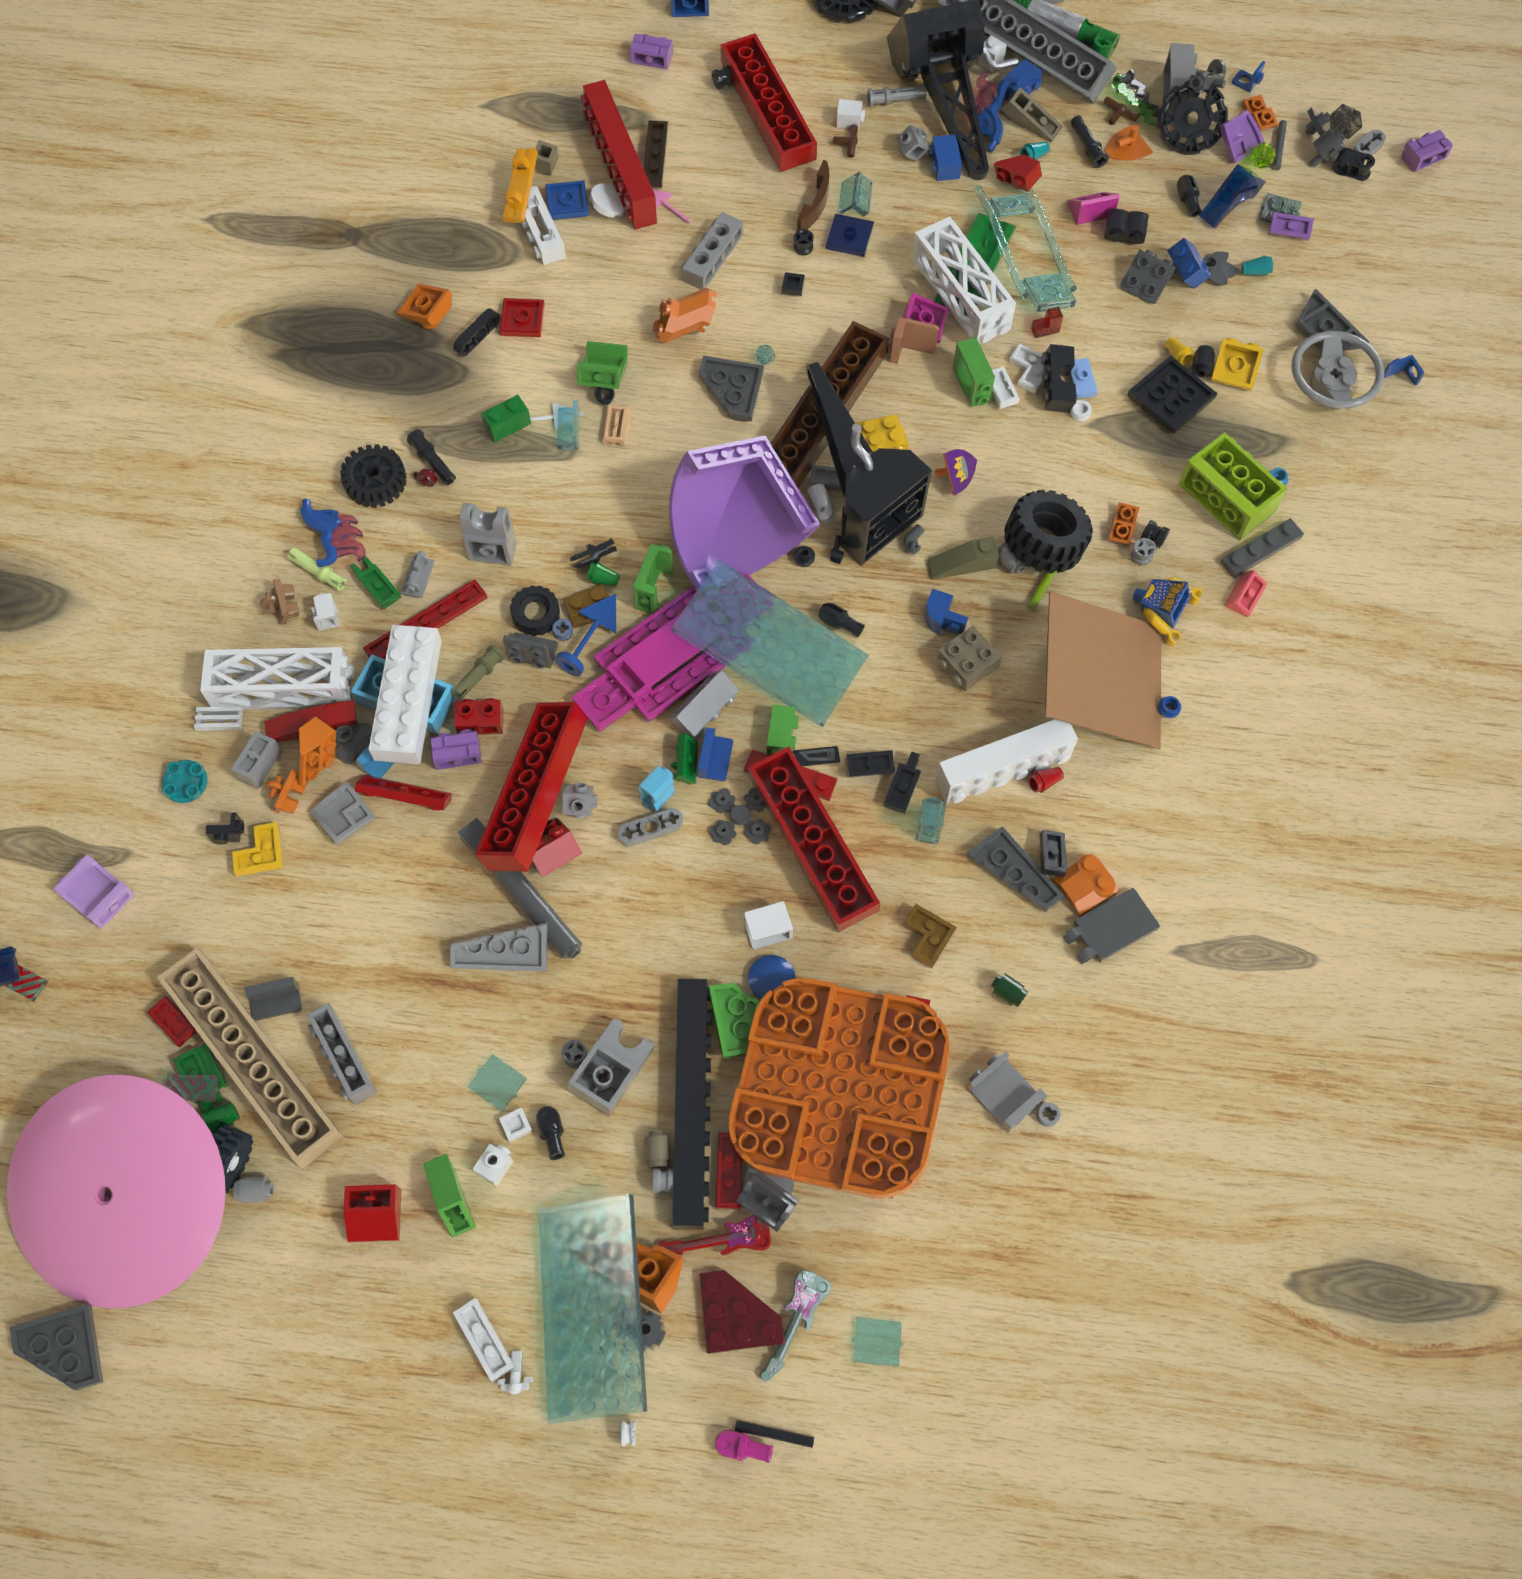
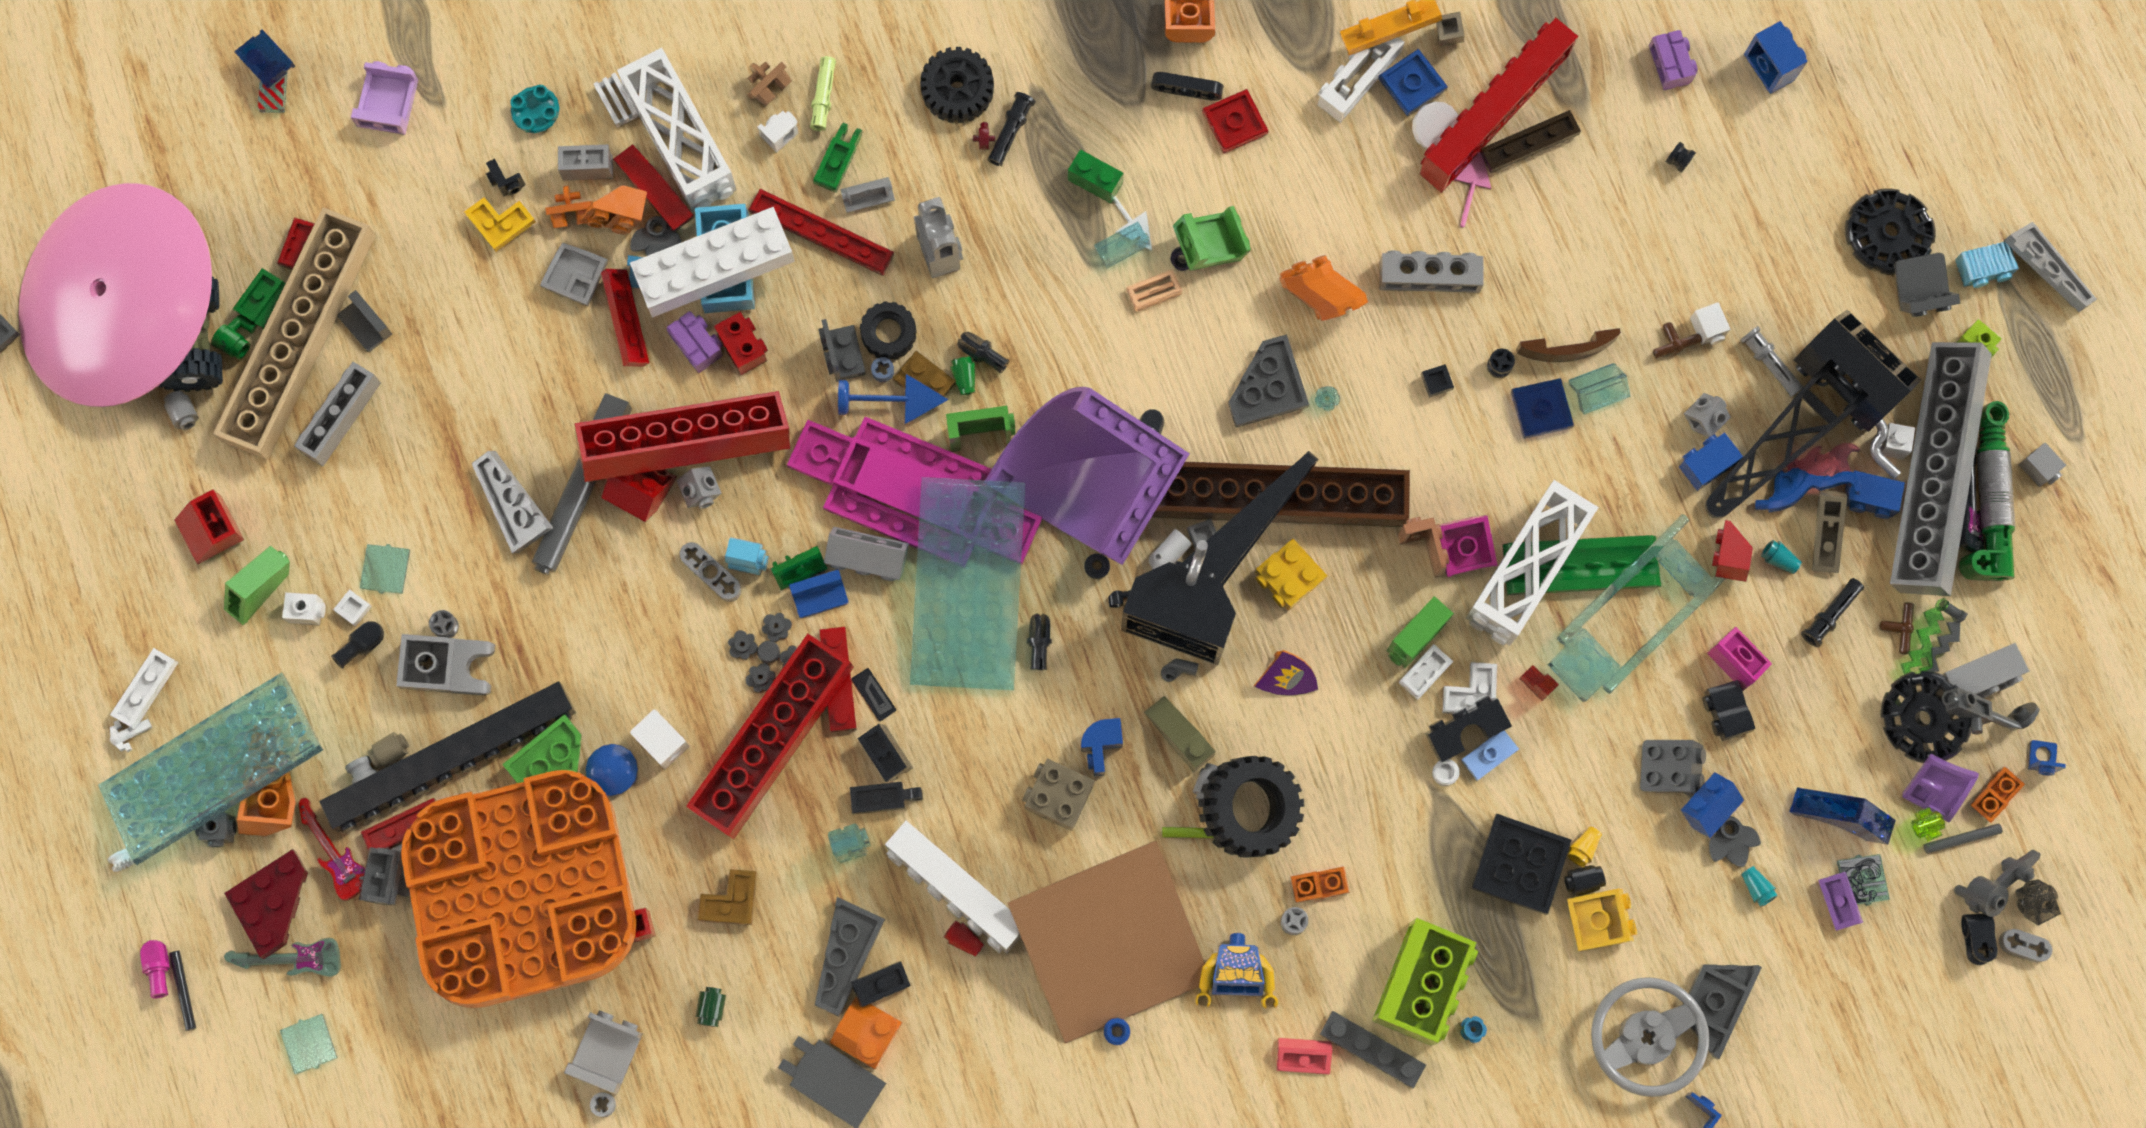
camera: 60 degrees right, 10 degrees up
clear light blue tile [166,1074,219,1102] -> none
piece [300,499,366,567] -> none
olive pin [451,645,504,701] -> none
red brick [720,33,817,172] -> none
bright green brick [767,705,799,755] -> none
orange shield [1105,125,1153,161] -> none
black wheel [1140,520,1170,549] -> none
black arm [1177,175,1202,217] -> none
medium lavender brick [1401,130,1453,172] -> none

